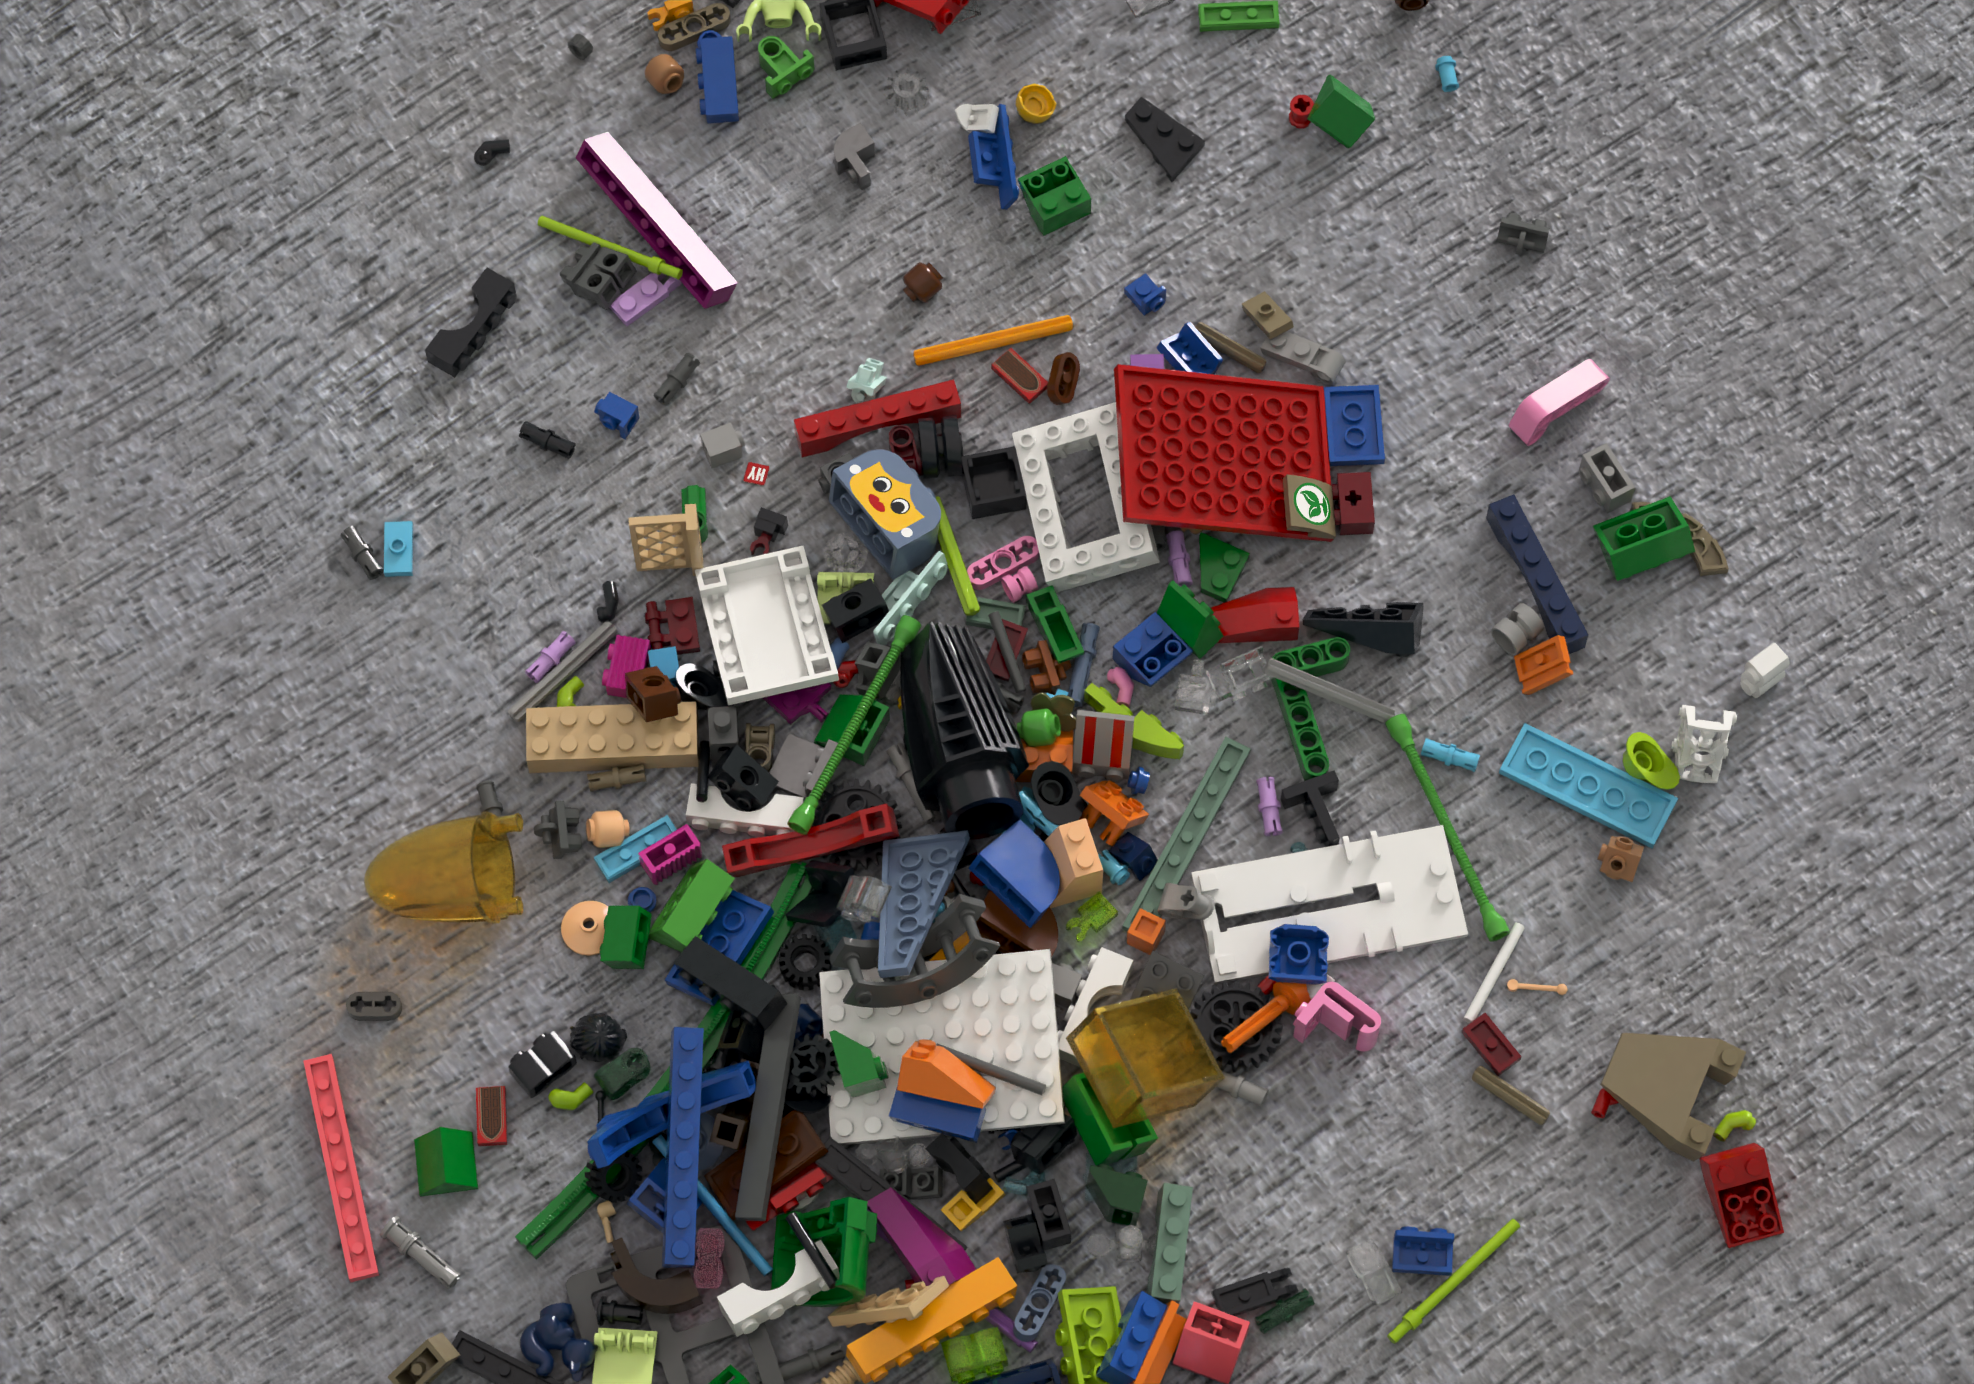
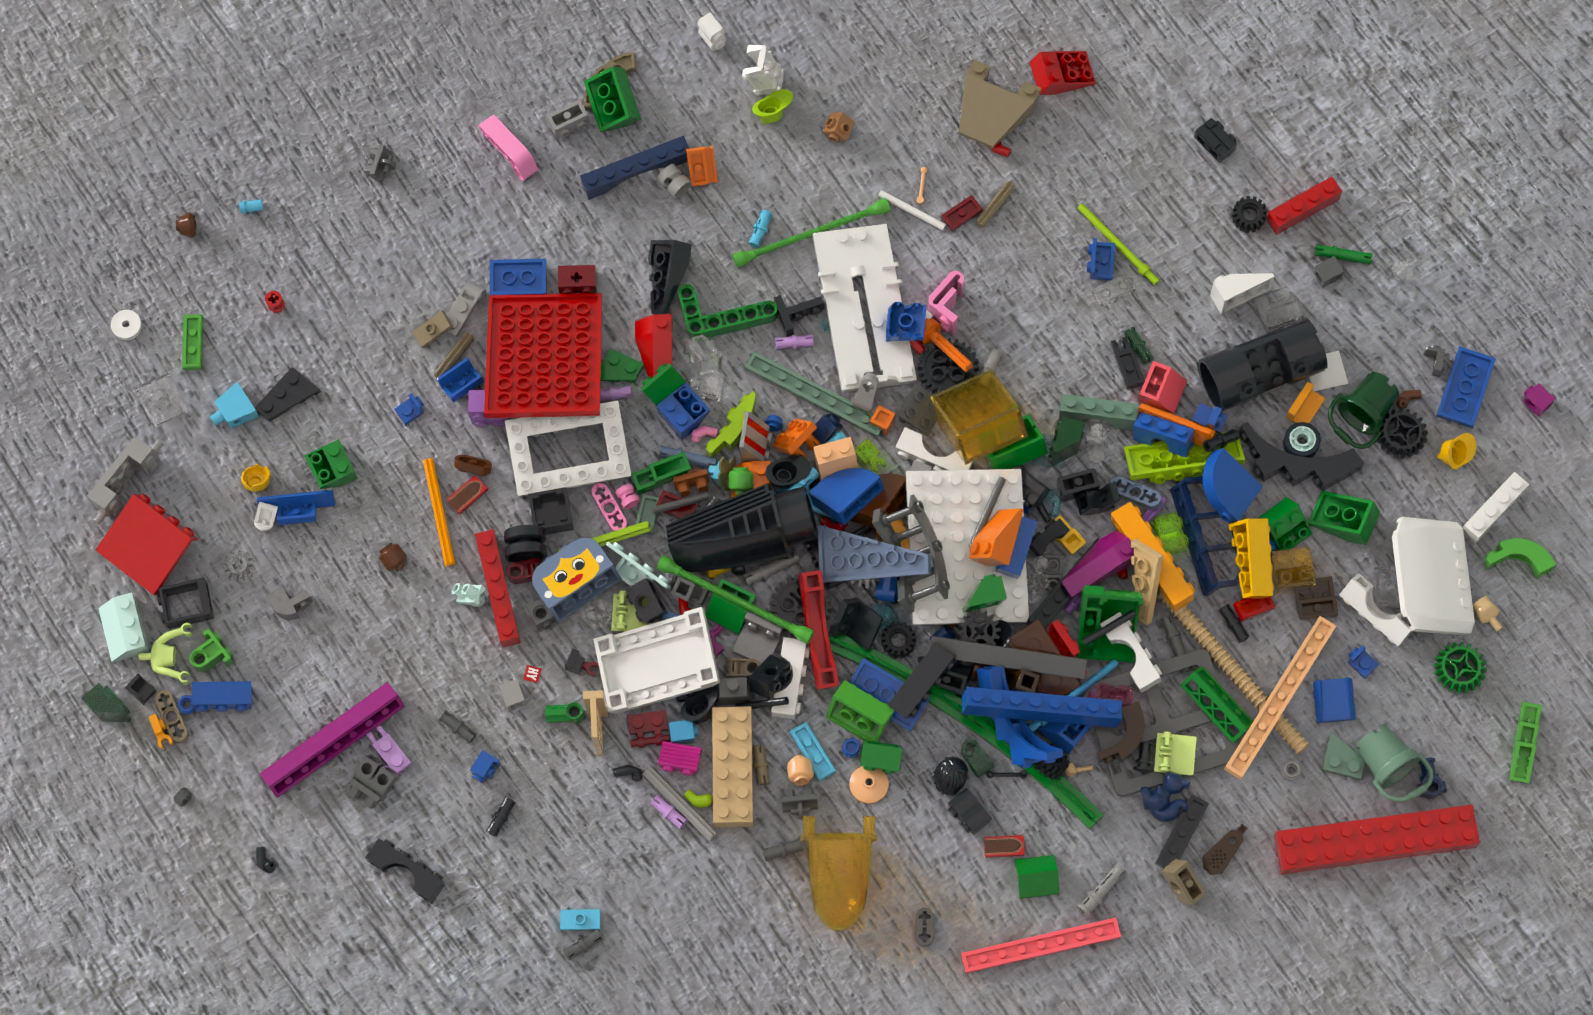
camera: 85 degrees left, 5 degrees up
lime bar [538,216,683,280] -> none
lime arm [548,1082,594,1110] -> none
reddish brown brick [625,666,681,723] -> none
dark pink brick [638,824,702,885] -> none
medium nougat head [645,54,684,94] -> none
clear brick [836,876,892,923] -> none
light grey axle [1264,658,1395,723] -> none
slope [1283,474,1336,539] -> none
green slope [1307,75,1375,148] -> none
medium azure plate [1499,723,1678,849] -> none
lime arm [1713,1110,1756,1142] -> none
none -> medium azure torso [210,382,259,428]

